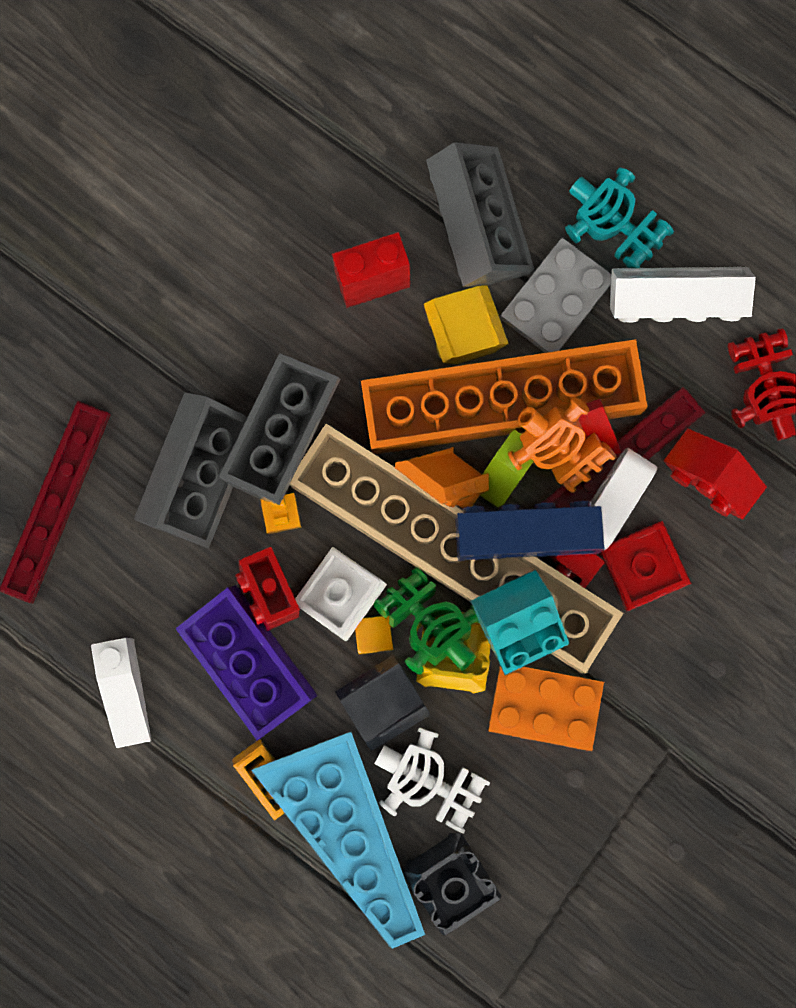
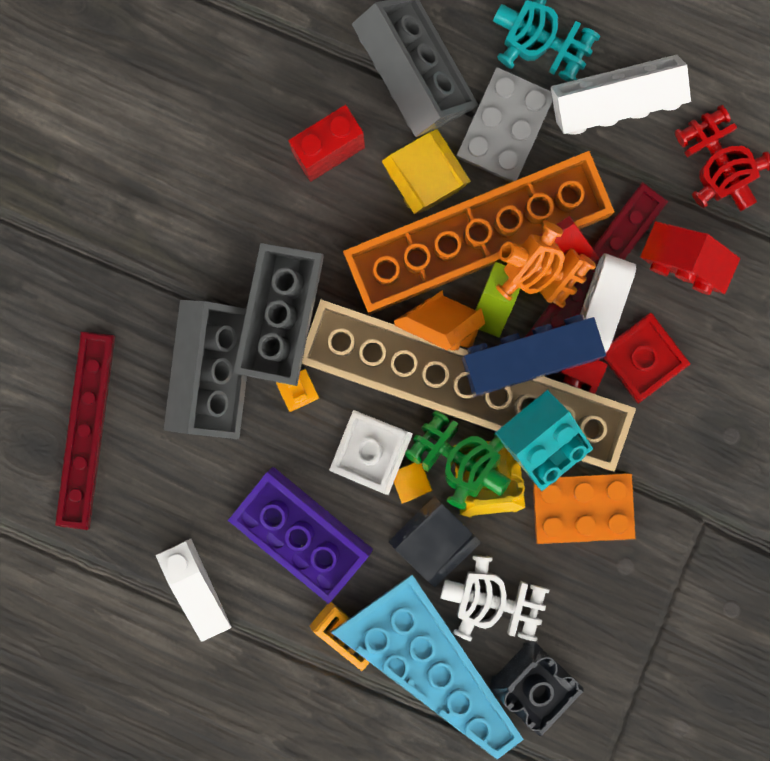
camera: 15 degrees left, 5 degrees up
red brick [235,547,300,631] -> none

